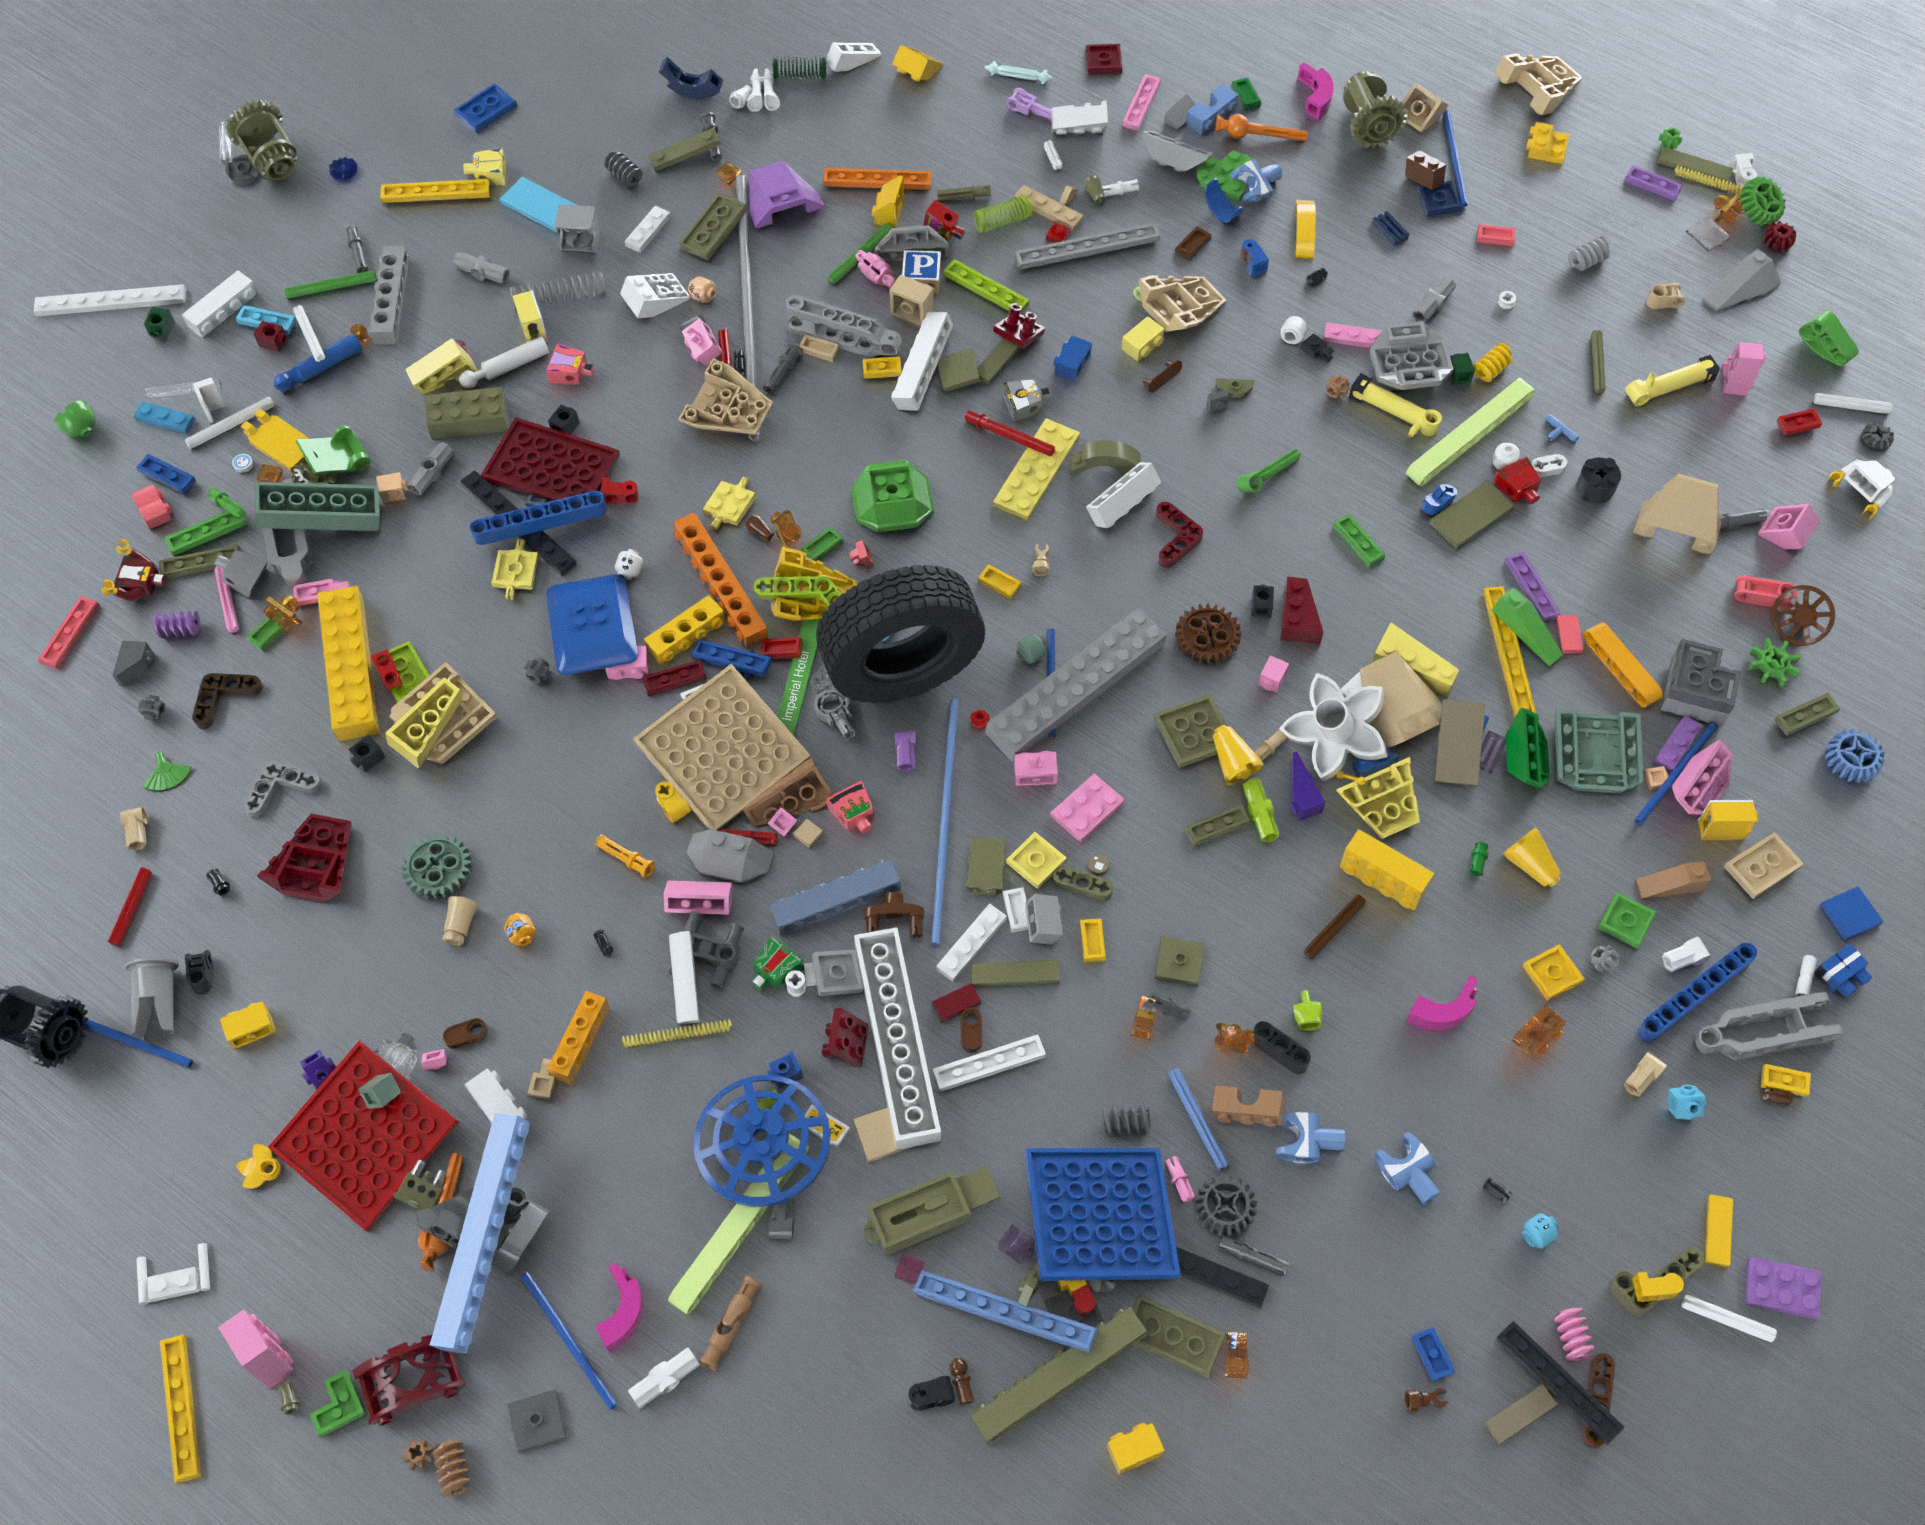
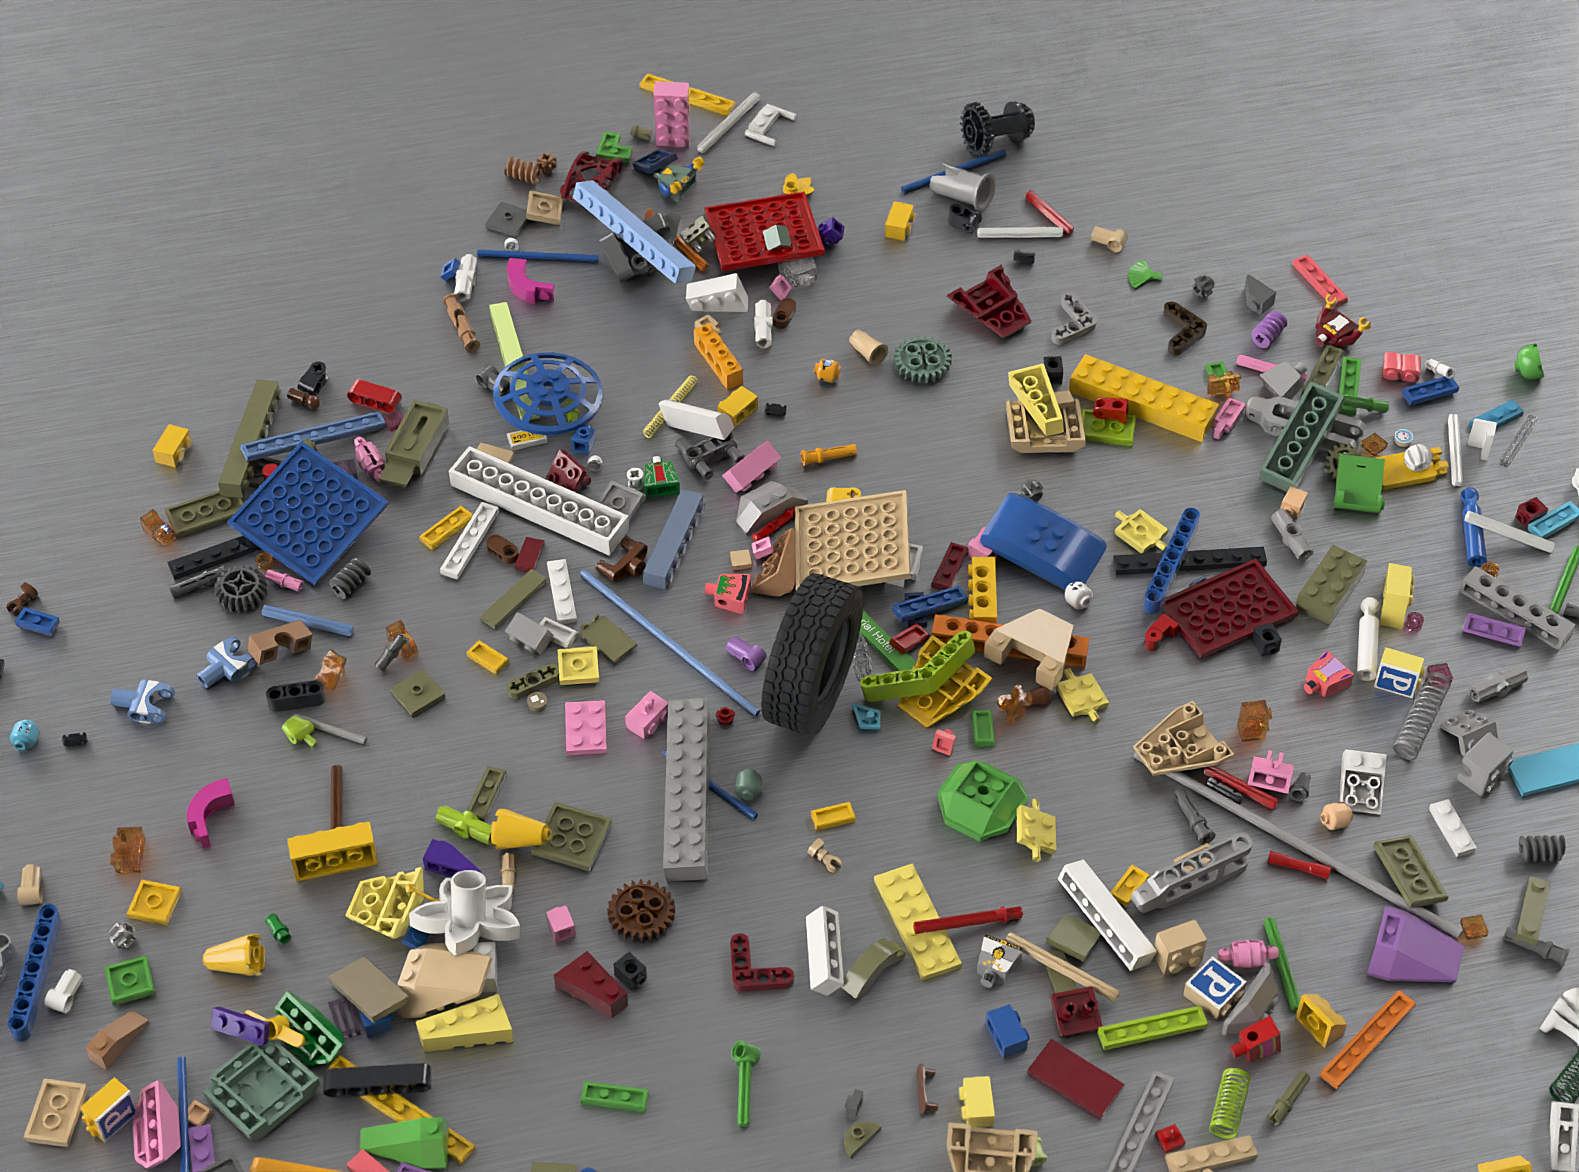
camera: 130 degrees right, 10 degrees down
none -> dark purple plate [211,1006,270,1045]
none -> yellow piece [243,1010,305,1048]
none -> clear orange bush [255,552,274,570]
none -> light grey piece [294,713,367,745]
none -> black beam [323,1063,432,1098]
none -> red beam [347,379,402,413]
none -> bright pink piece [354,436,385,483]
none -> yellow tile [419,505,473,550]
none -> blue plate [440,258,460,281]
none -> white hinge [504,237,519,251]
none -> tan tile [526,191,563,225]
none -> white hinge [588,455,602,472]
none -> dark blue tile [632,149,678,173]
none -> torso [654,157,705,202]
none -> white axle [697,92,760,154]
none -> yellow brick [717,386,758,429]
none -> white piece [754,300,772,349]
none -> white axle [977,227,1063,238]
none -> tan wedge [984,608,1074,691]
none -> tan axle [1005,932,1120,1002]
none -> light yellow plate [1017,799,1057,862]
none -> dark red tile [1027,1039,1125,1120]
none -> clear orange brick [1237,700,1272,742]
none -> red piece [1267,851,1331,879]
none -> white piece [1404,444,1433,472]
none -> white axle [1425,359,1455,379]
none -> clear pink tile [1427,663,1453,685]
none -> light grey bracket [1440,710,1498,756]
none -> medium lavender plate [1463,612,1526,647]

